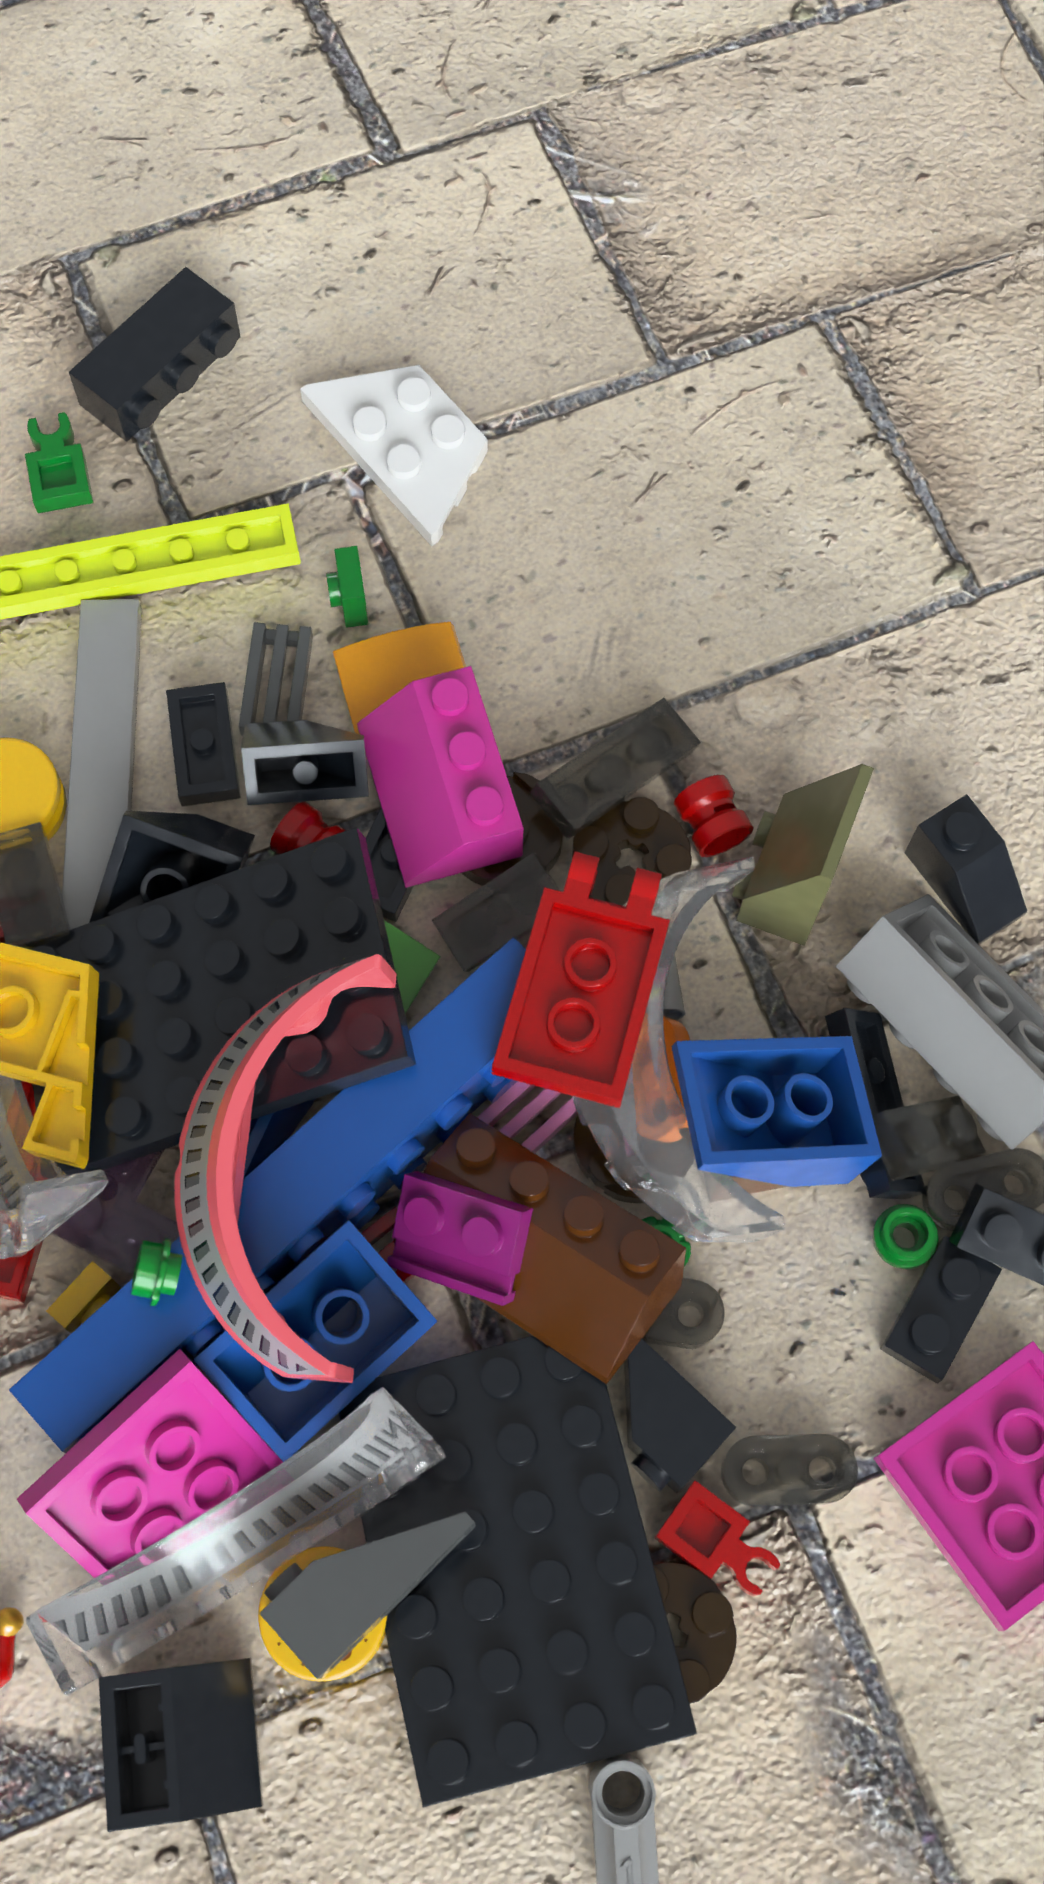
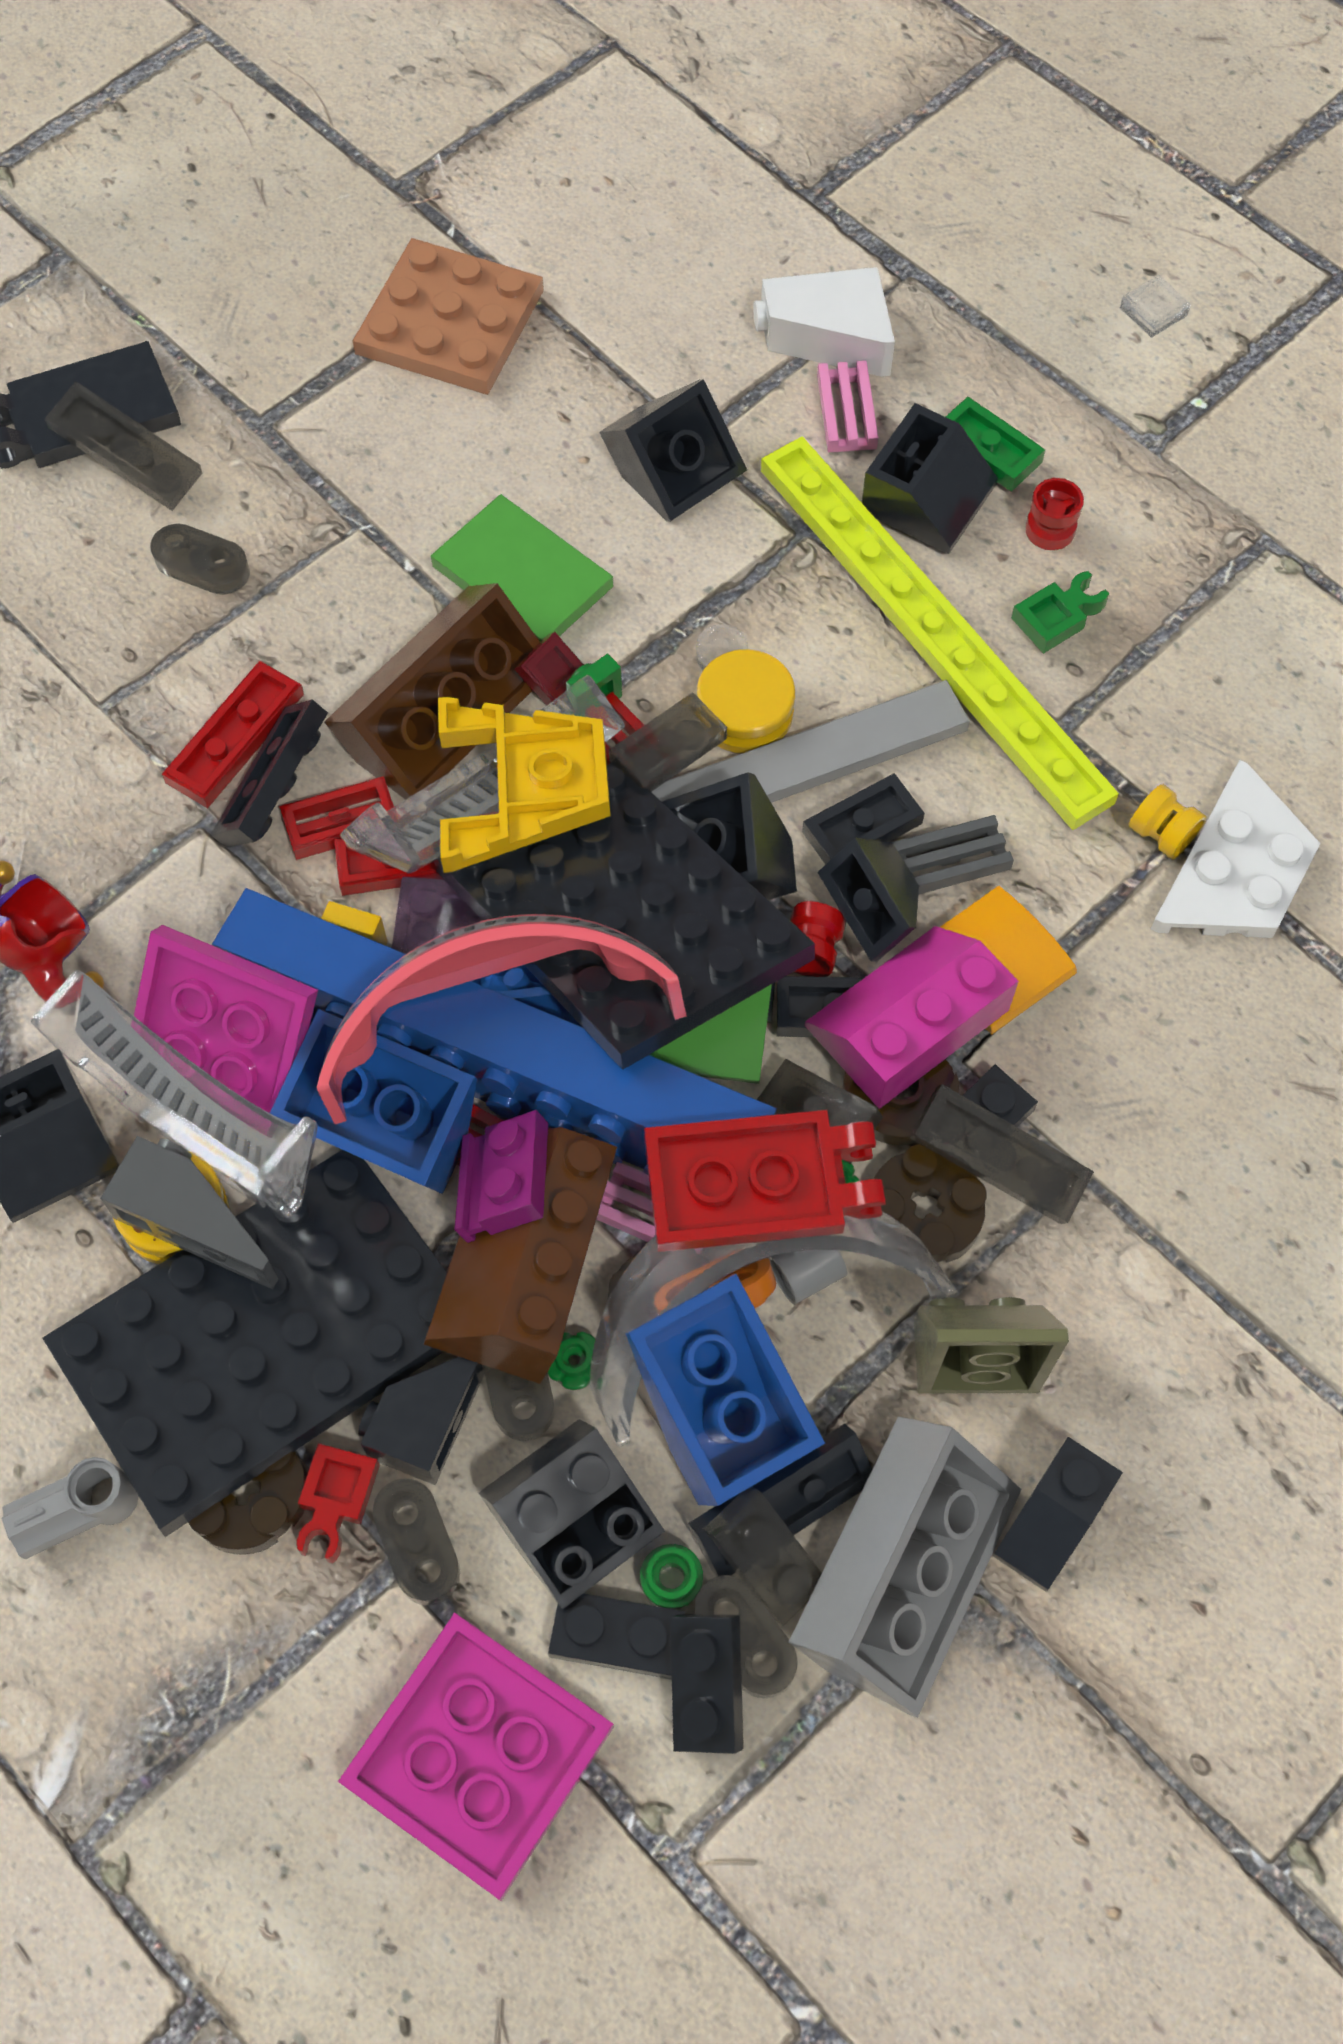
camera: 70 degrees right, 5 degrees down
black brick [69,267,241,442] -> none
green plate [130,1237,183,1306] -> none
green plate [326,546,369,628] -> none
red wheel [674,775,754,857] -> none
none -> black slope [479,1419,665,1609]
none -> black plate [955,1064,1038,1148]
none -> yellow wheel [1129,784,1207,860]

